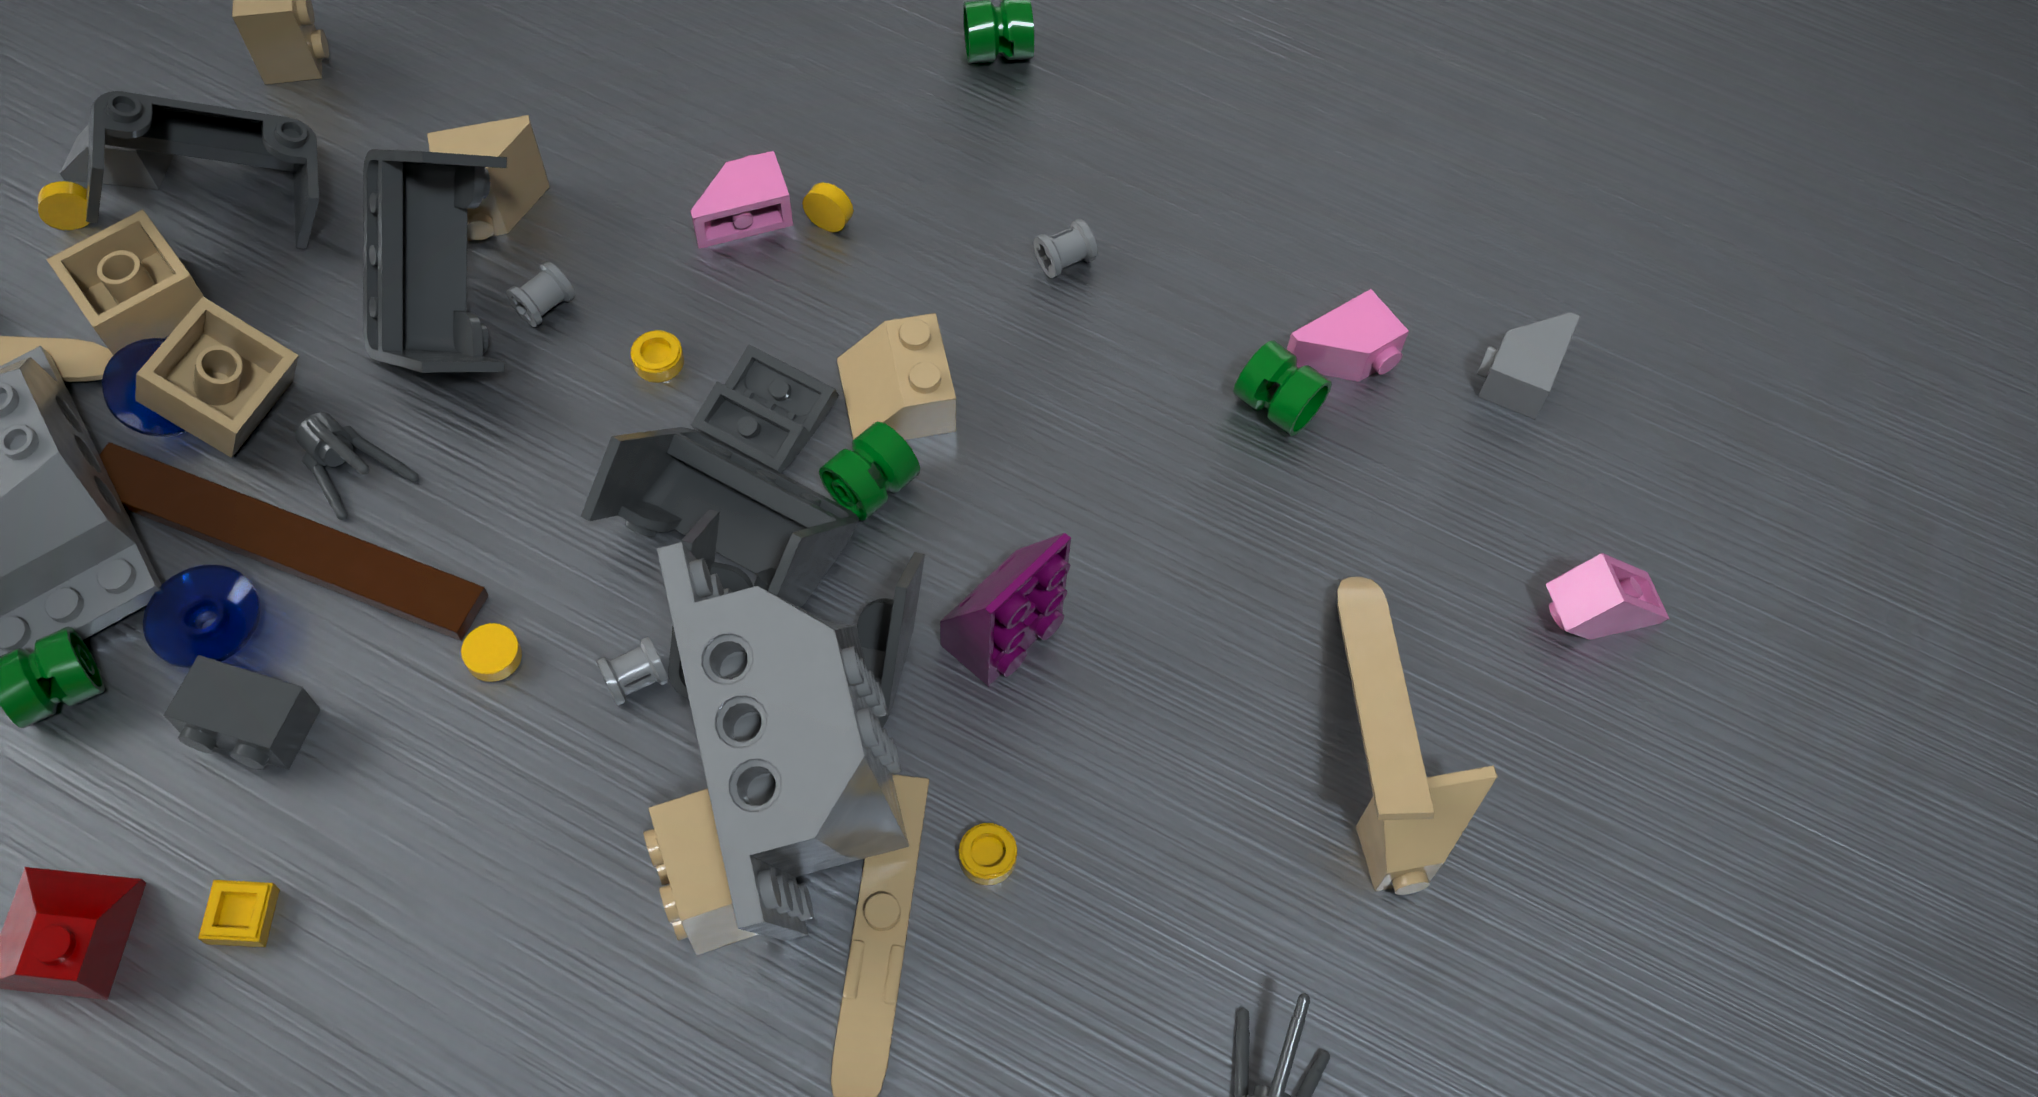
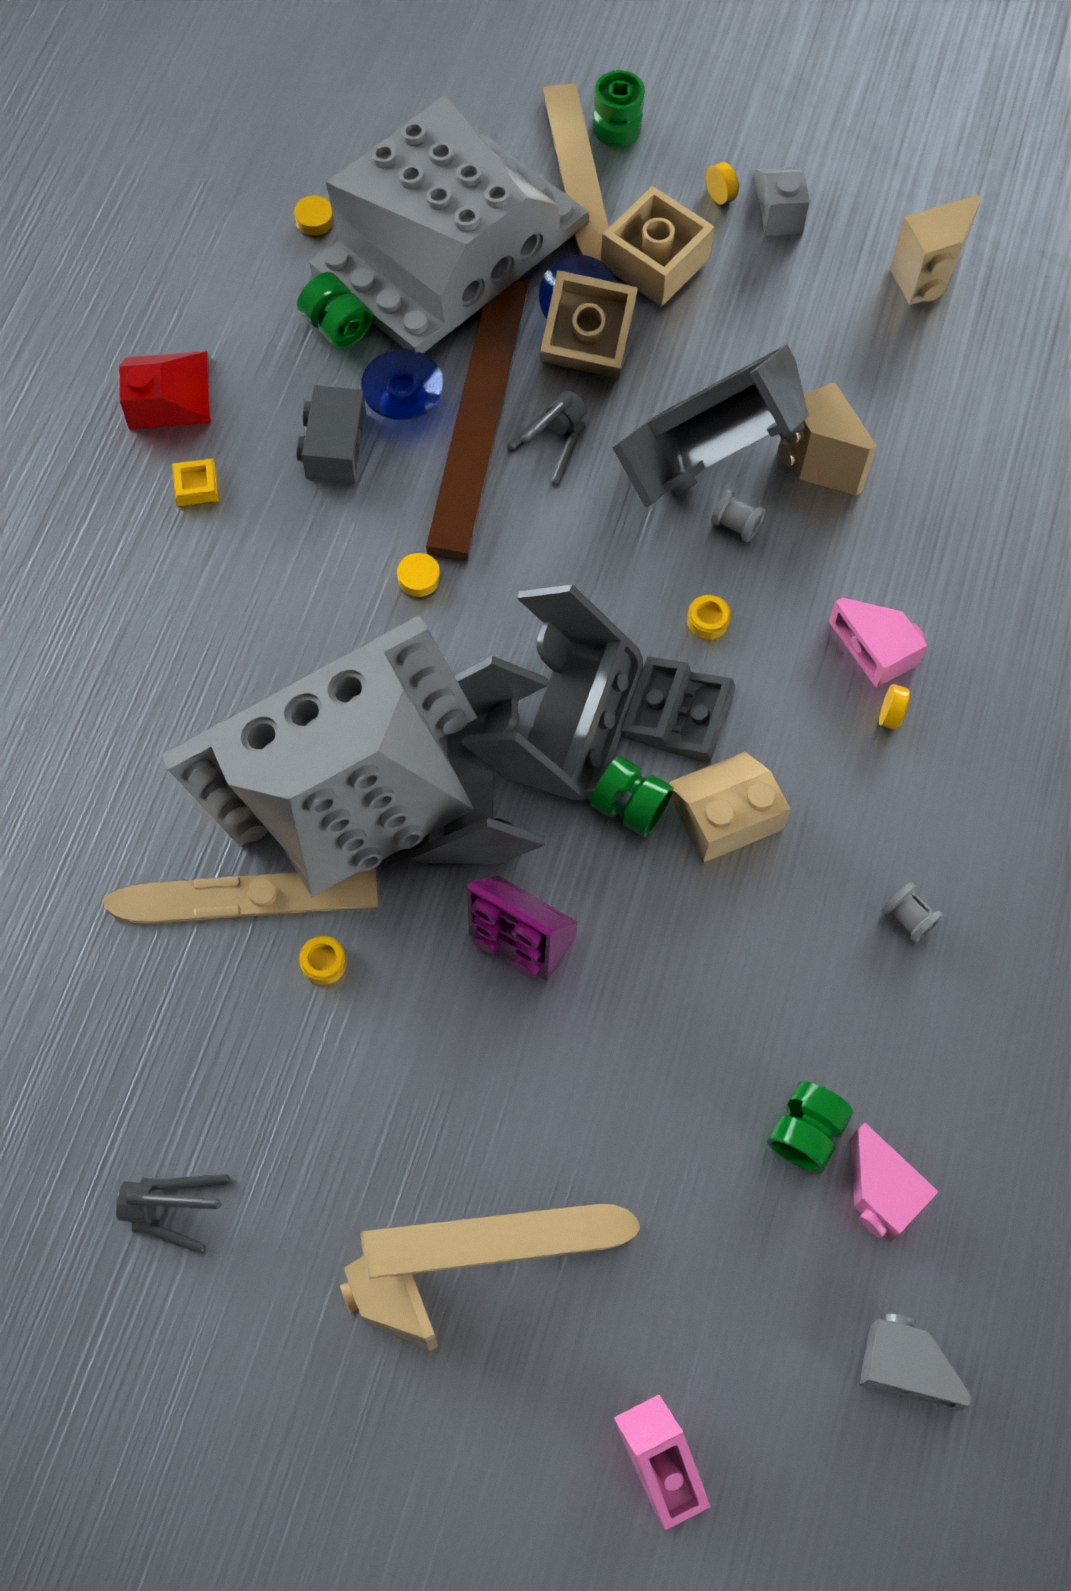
camera: 80 degrees right, 5 degrees up
dark grey windscreen [86,91,319,249] -> none

